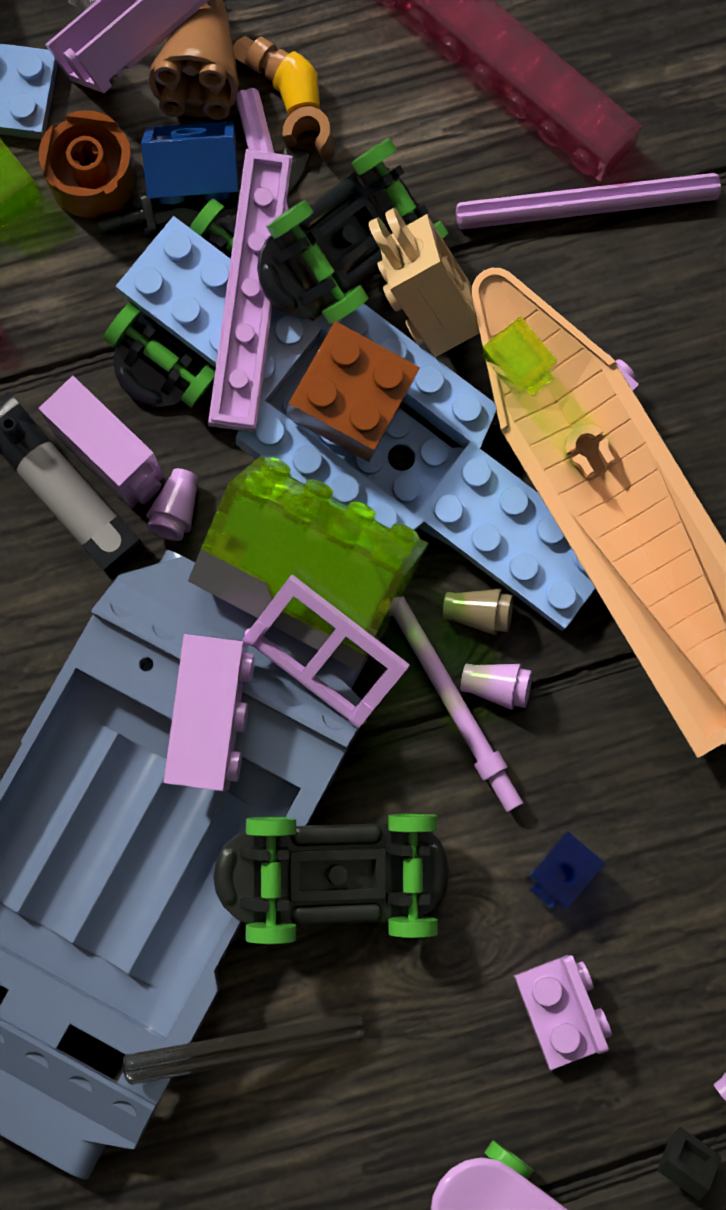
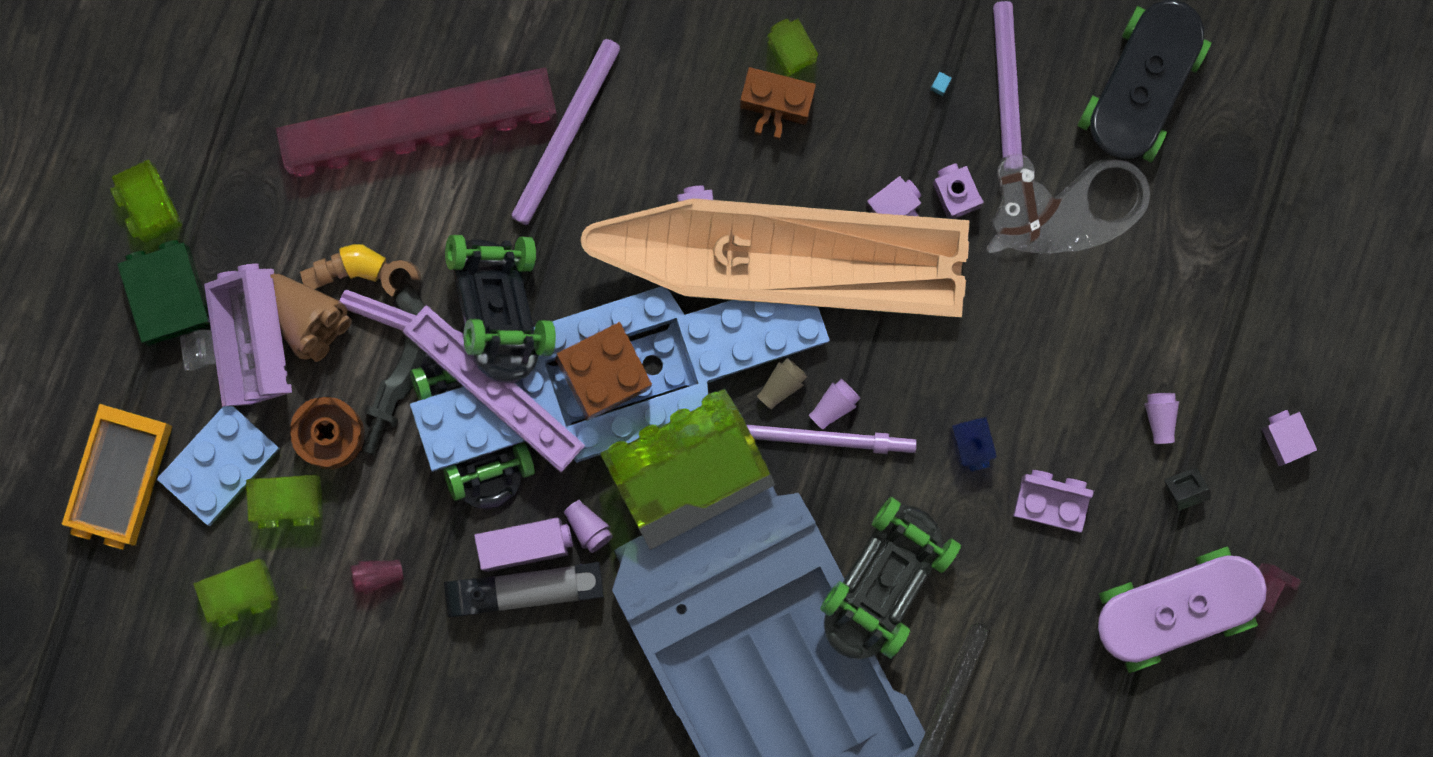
camera: 55 degrees left, 5 degrees up
blue slope [141,120,239,204] -> none
lavender brick [164,634,255,791] -> none
lavender window [242,574,410,729] -> none
tan brick [369,208,480,357] -> none
clear neon green brick [482,316,557,399] -> none

